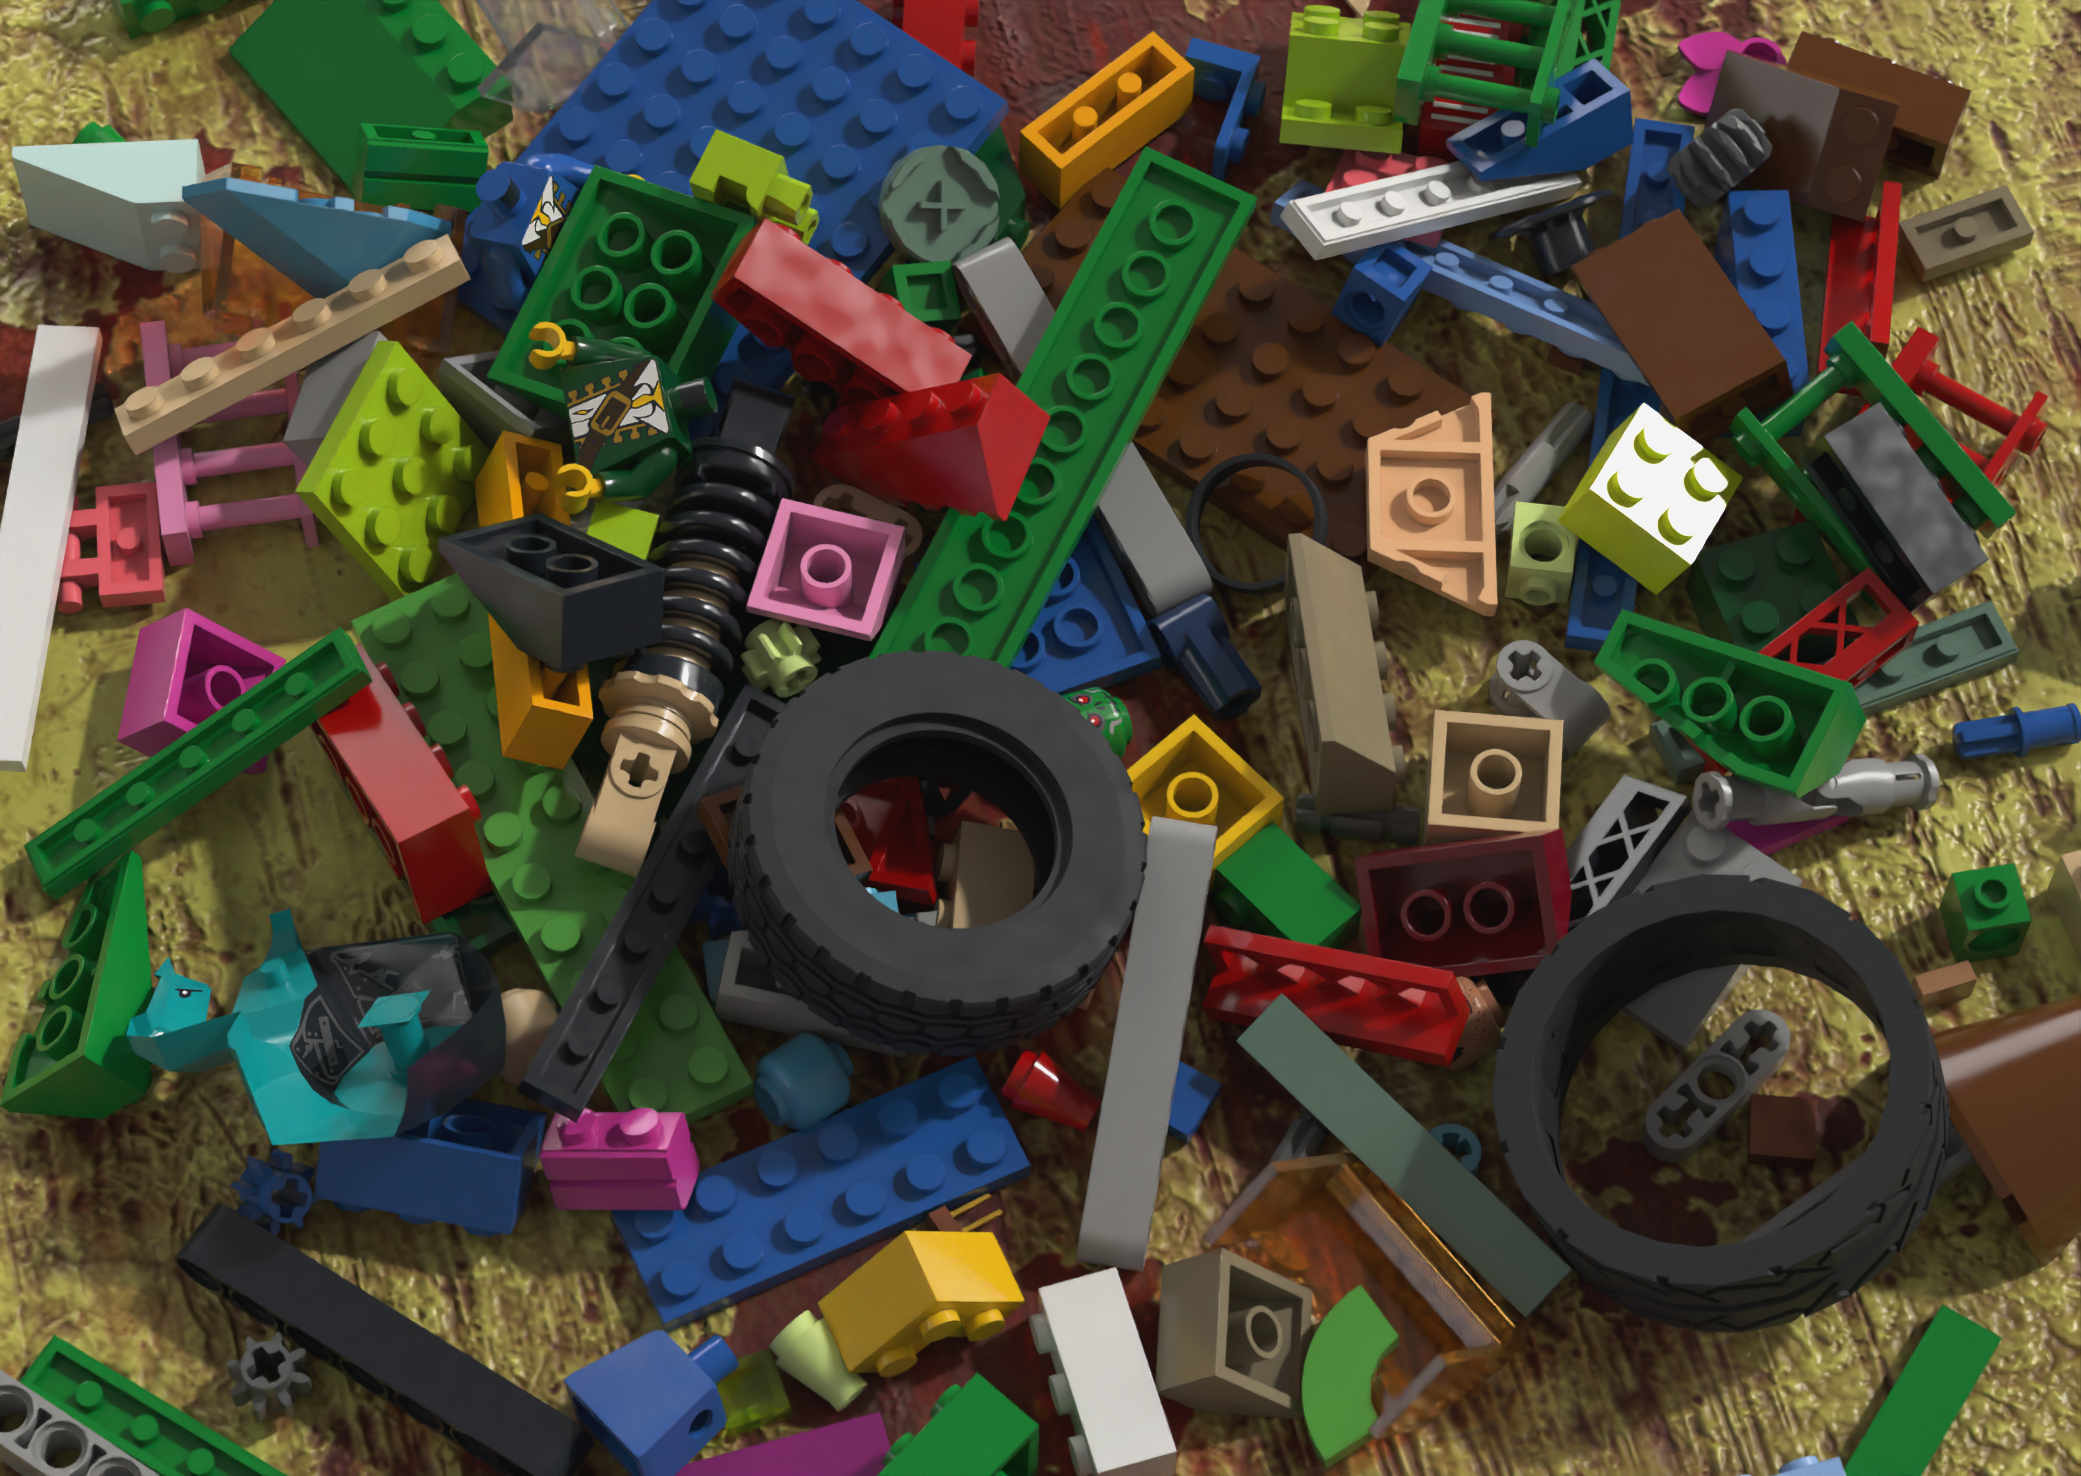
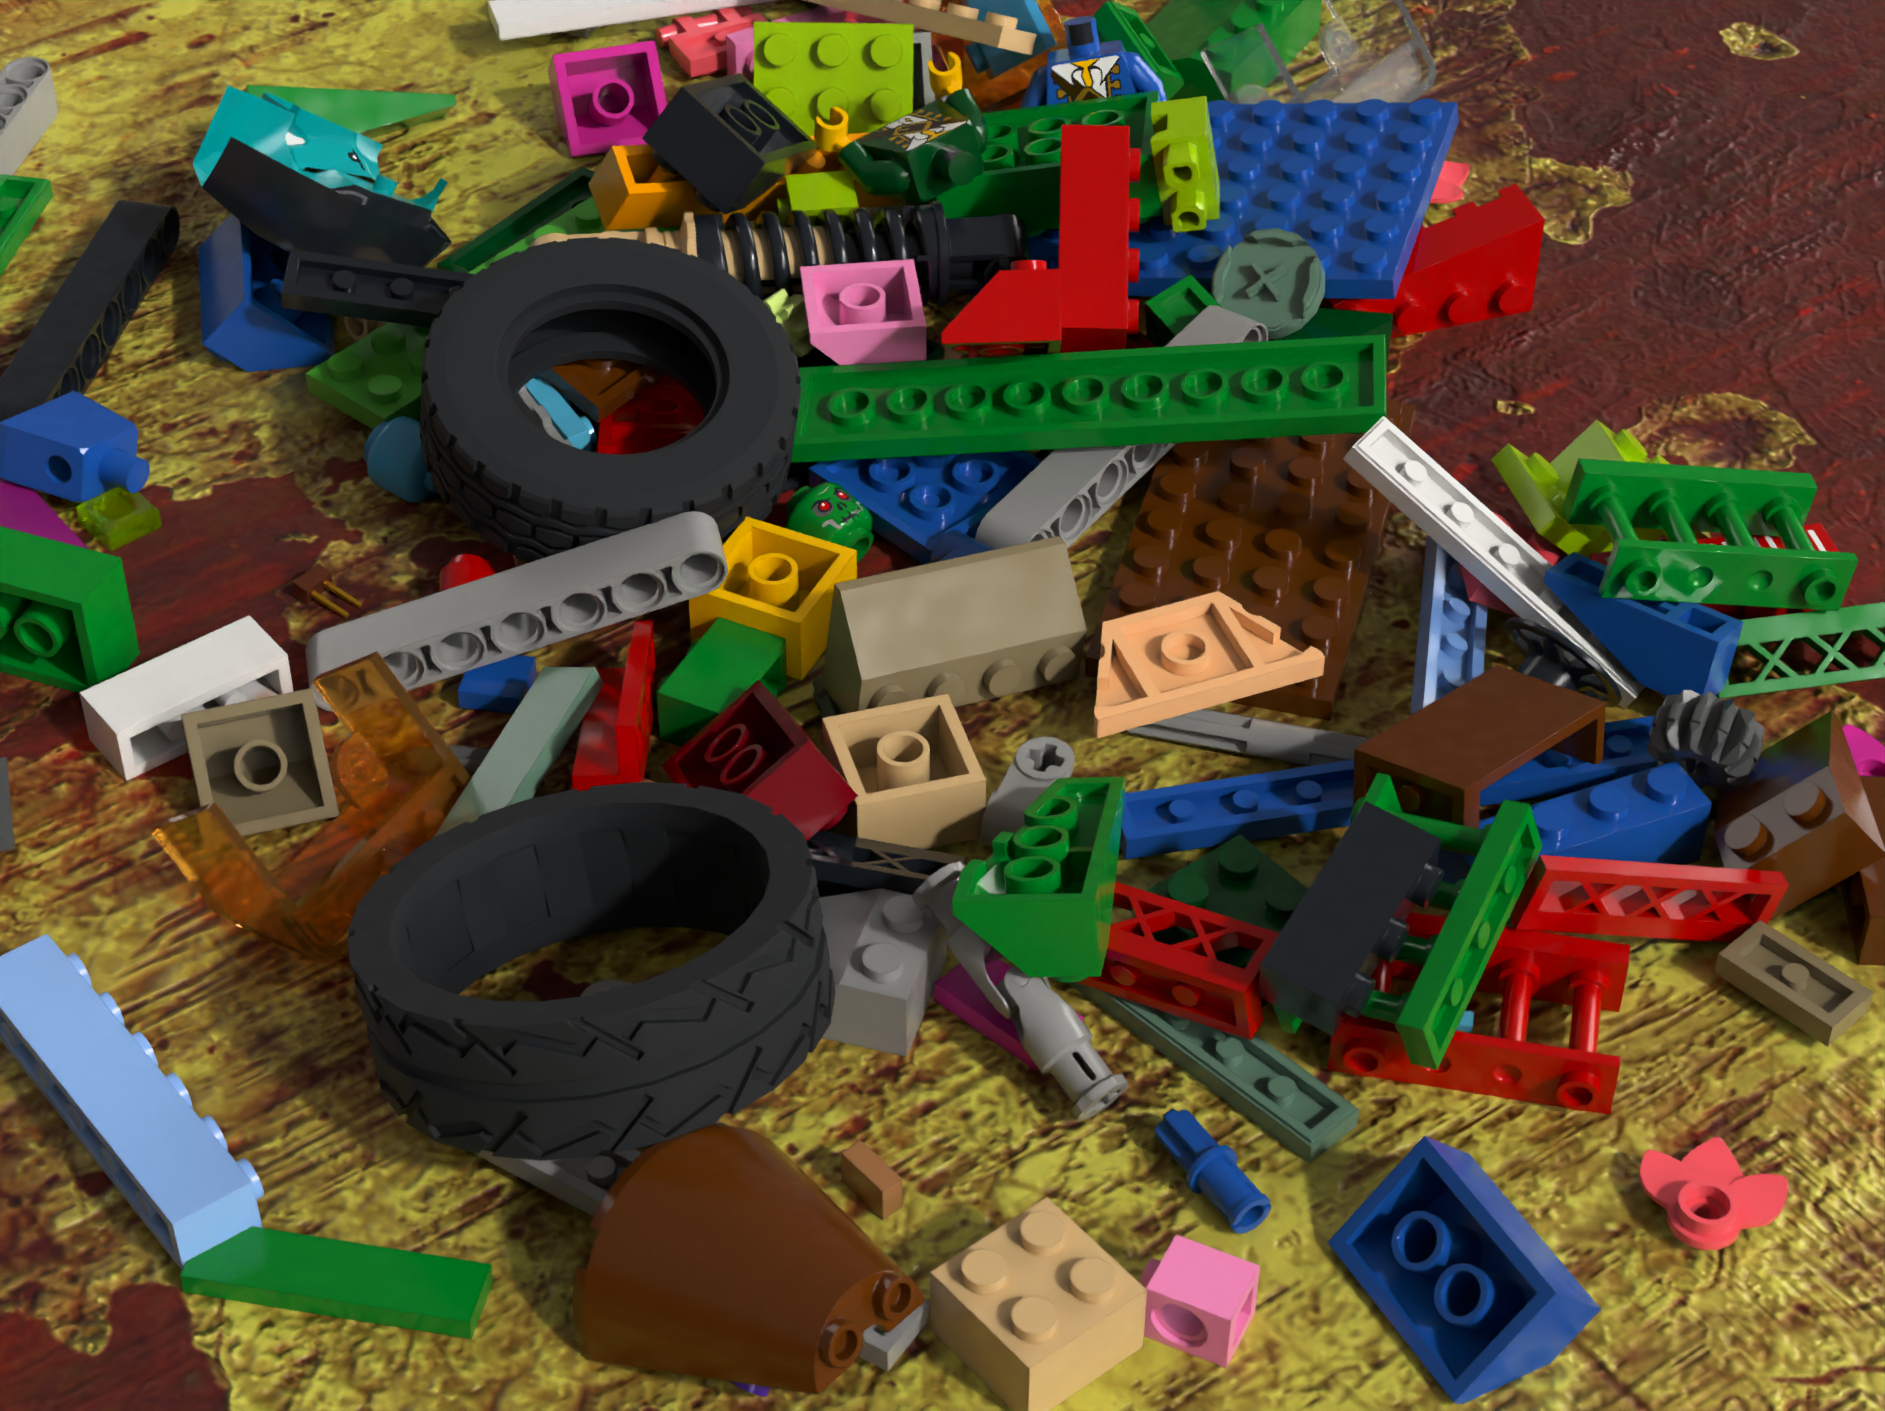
camera: 70 degrees right, 20 degrees down
green tile [24,627,373,901] -> none
dark grey gear [226,1332,313,1423] -> none
blue gear [231,1148,319,1236] -> none
red wedge [309,643,493,925] -> none
dark pink brick [540,1108,700,1210] -> none
blue plate [611,1056,1031,1333] -> none
yellowish green cone [769,1310,868,1412] -> none
yellow brick [818,1231,1025,1377] -> none
light orange brick [1019,31,1194,210] -> none
blue bracket [1185,37,1267,182] -> none
black tyre [1186,453,1328,595] -> none
bright green tile [1302,1284,1399,1469] -> none
blue brick [1331,241,1433,347] -> none
yellowish green brick [1504,501,1576,606] -> none
neon yellow brick [1557,403,1743,595] -> none
green brick [1939,863,2032,964] -> none

